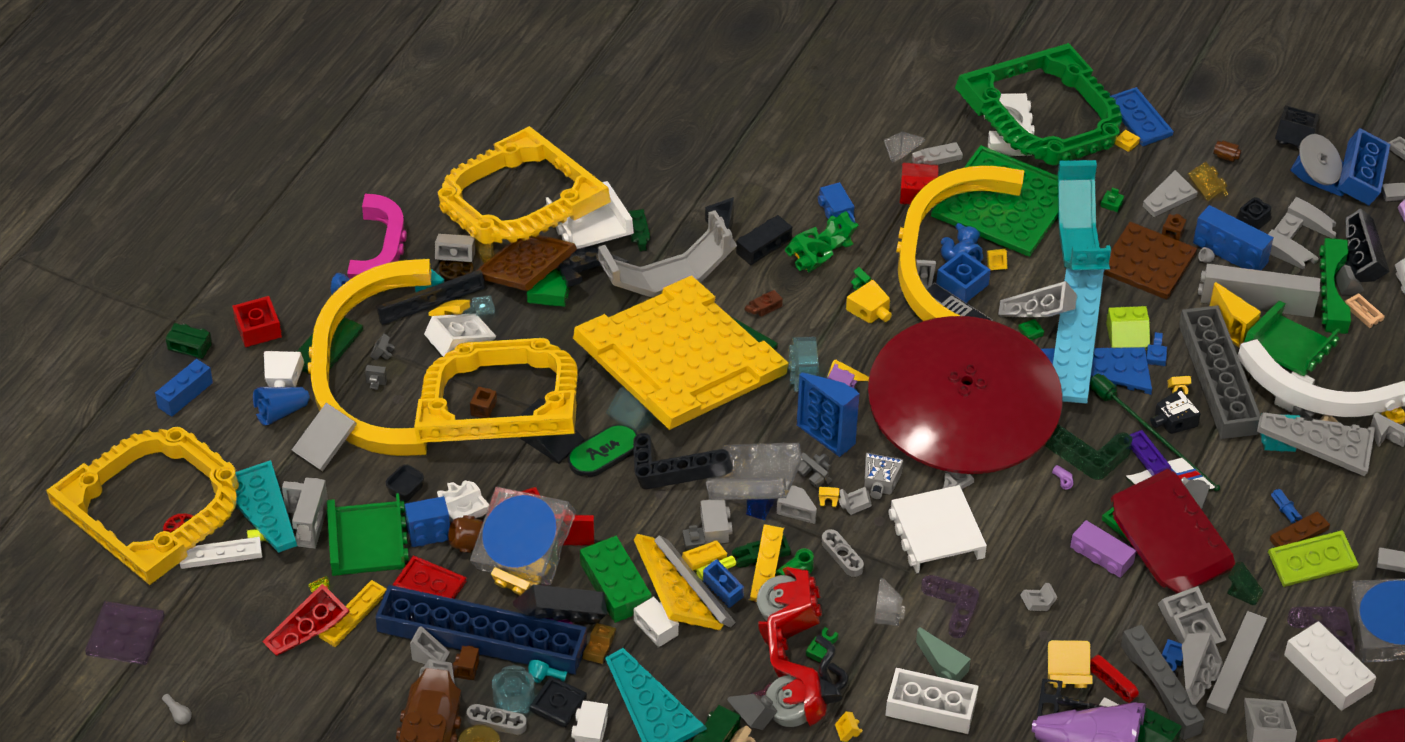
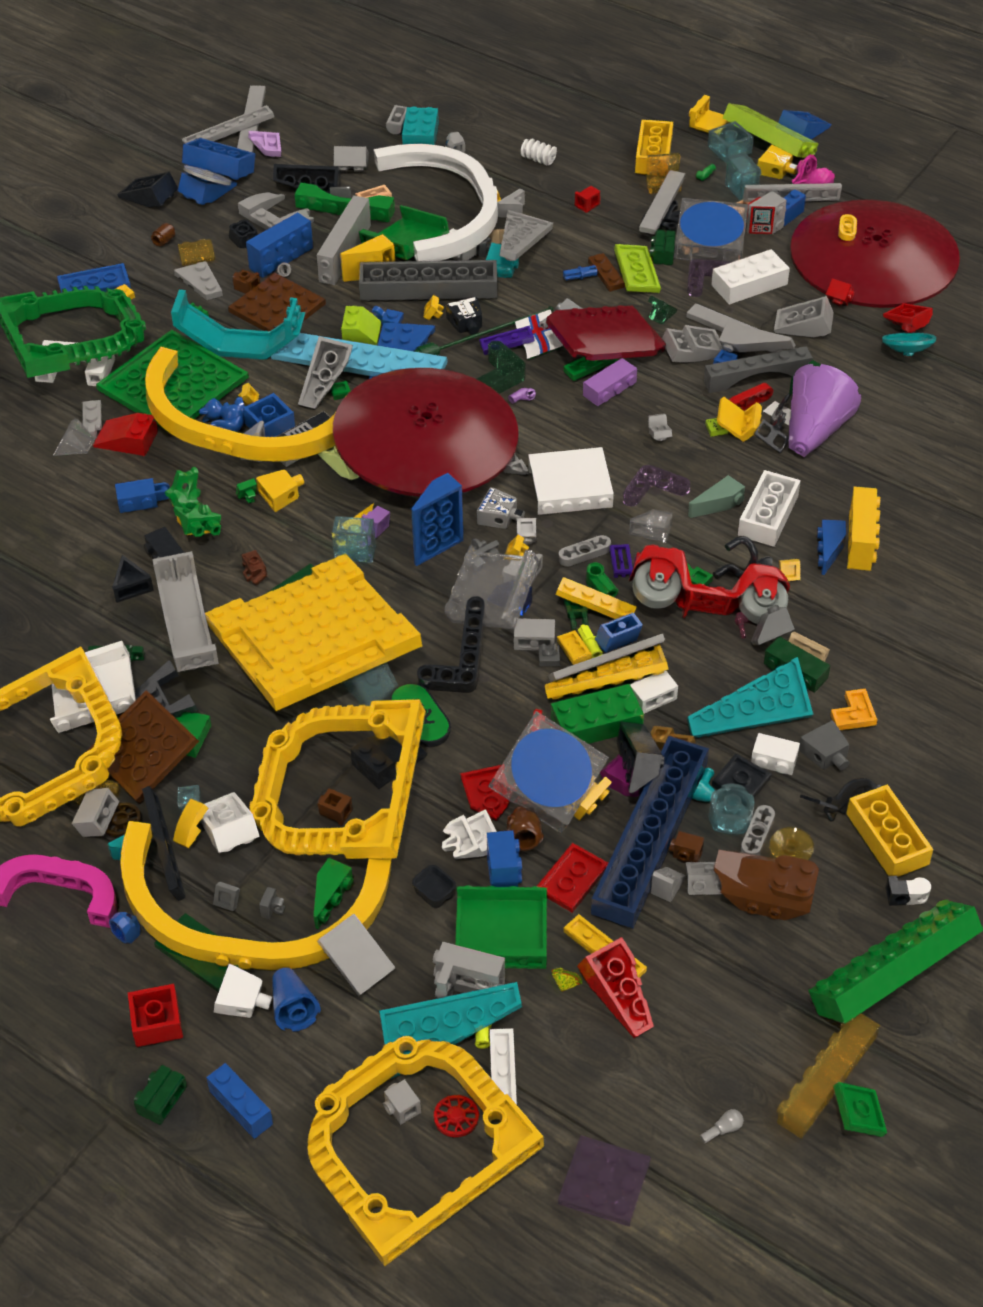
camera: 80 degrees left, 0 degrees up
none -> green slope [314,858,354,929]
none -> light grey brick [383,1079,421,1125]
none -> dark purple tile [610,544,633,578]
none -> dark green brick [650,230,676,265]

